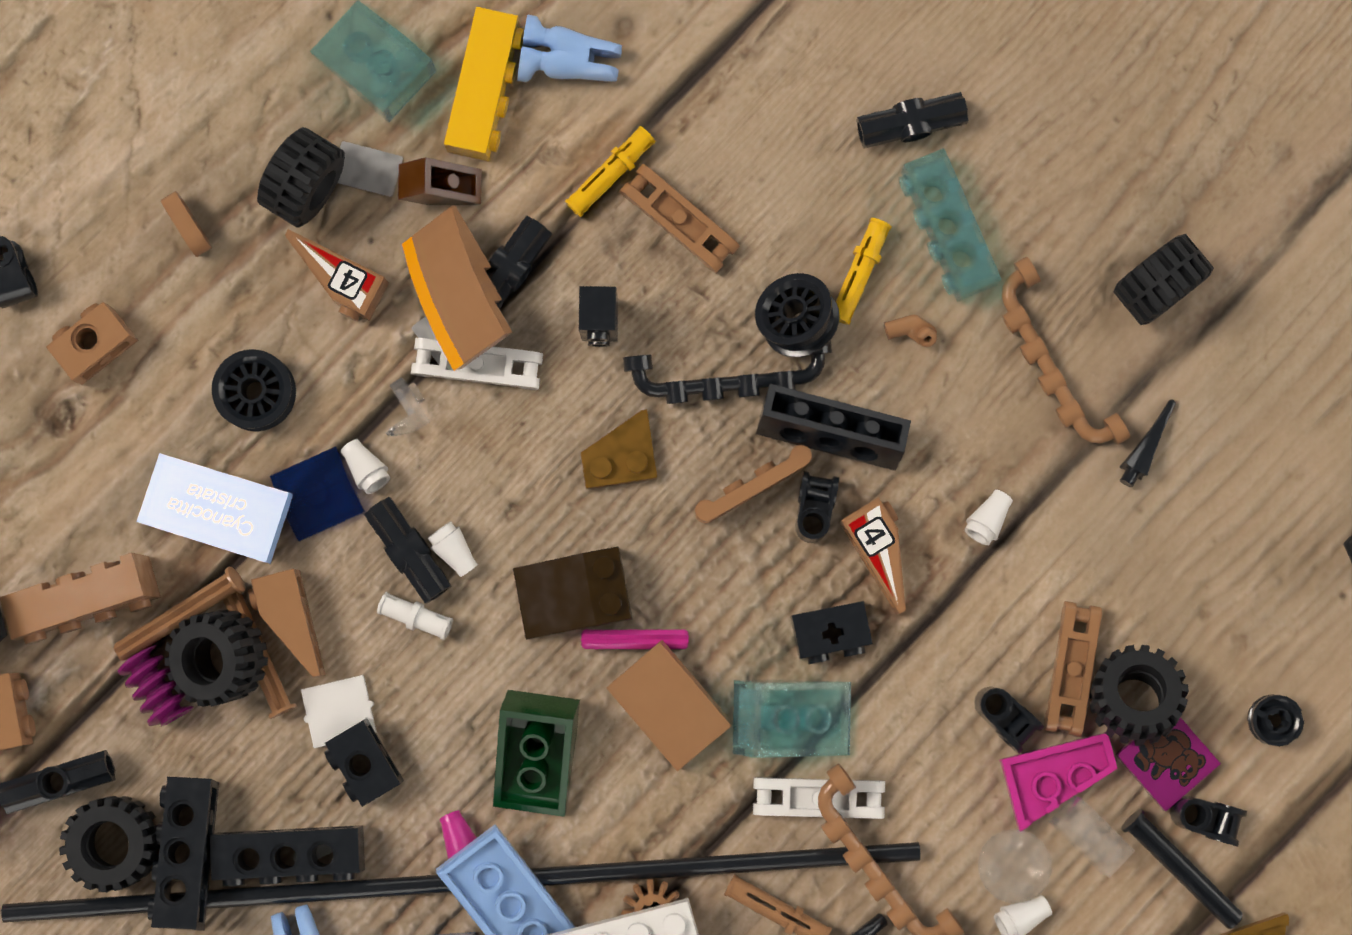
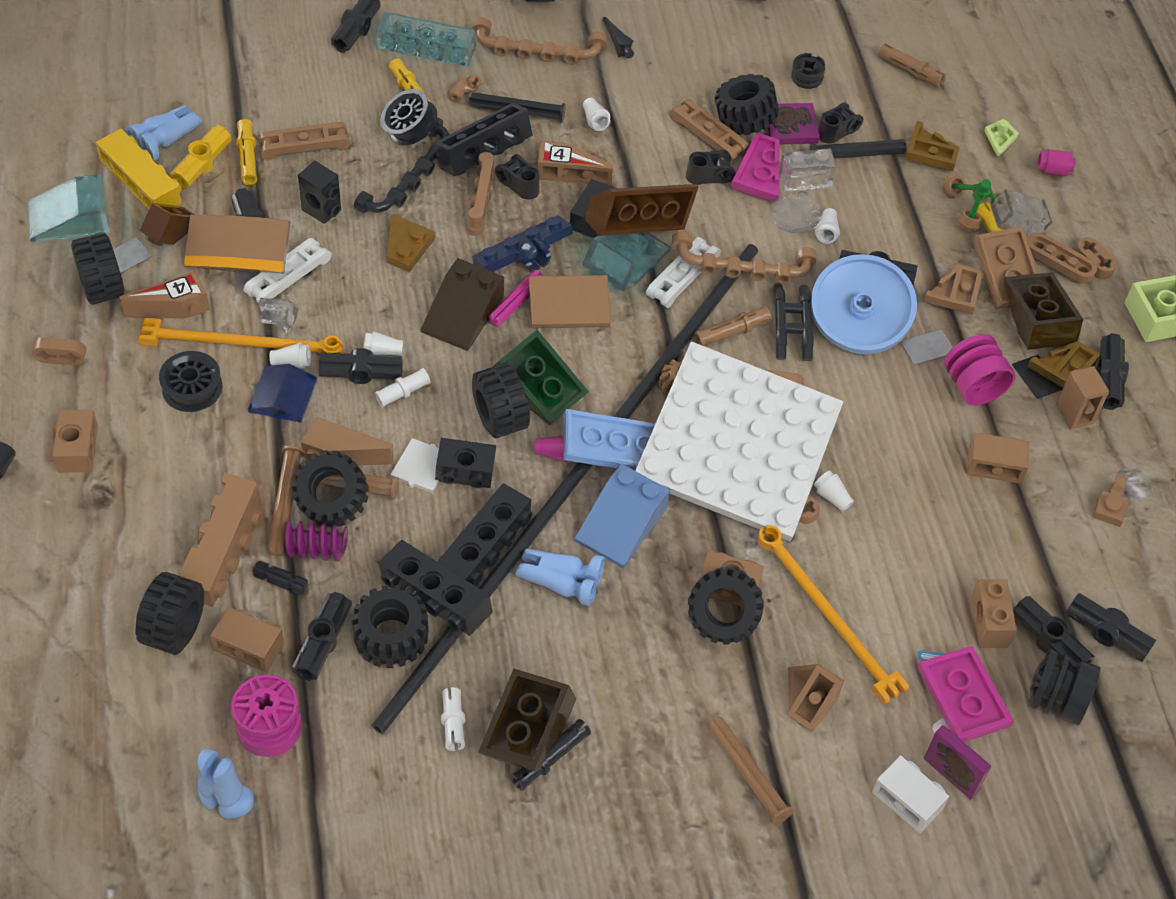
camera: 60 degrees left, 30 degrees down
tile [137,453,293,564] -> none
none -> light orange hinge [138,318,344,355]
none -> yellow piece [170,124,232,190]
none -> black axle [252,561,309,595]
none -> black axle [469,92,566,123]
none -> dark blue plate [472,215,573,272]
none -> black tyre [472,363,530,439]
none -> reddish brown slope [585,184,699,236]

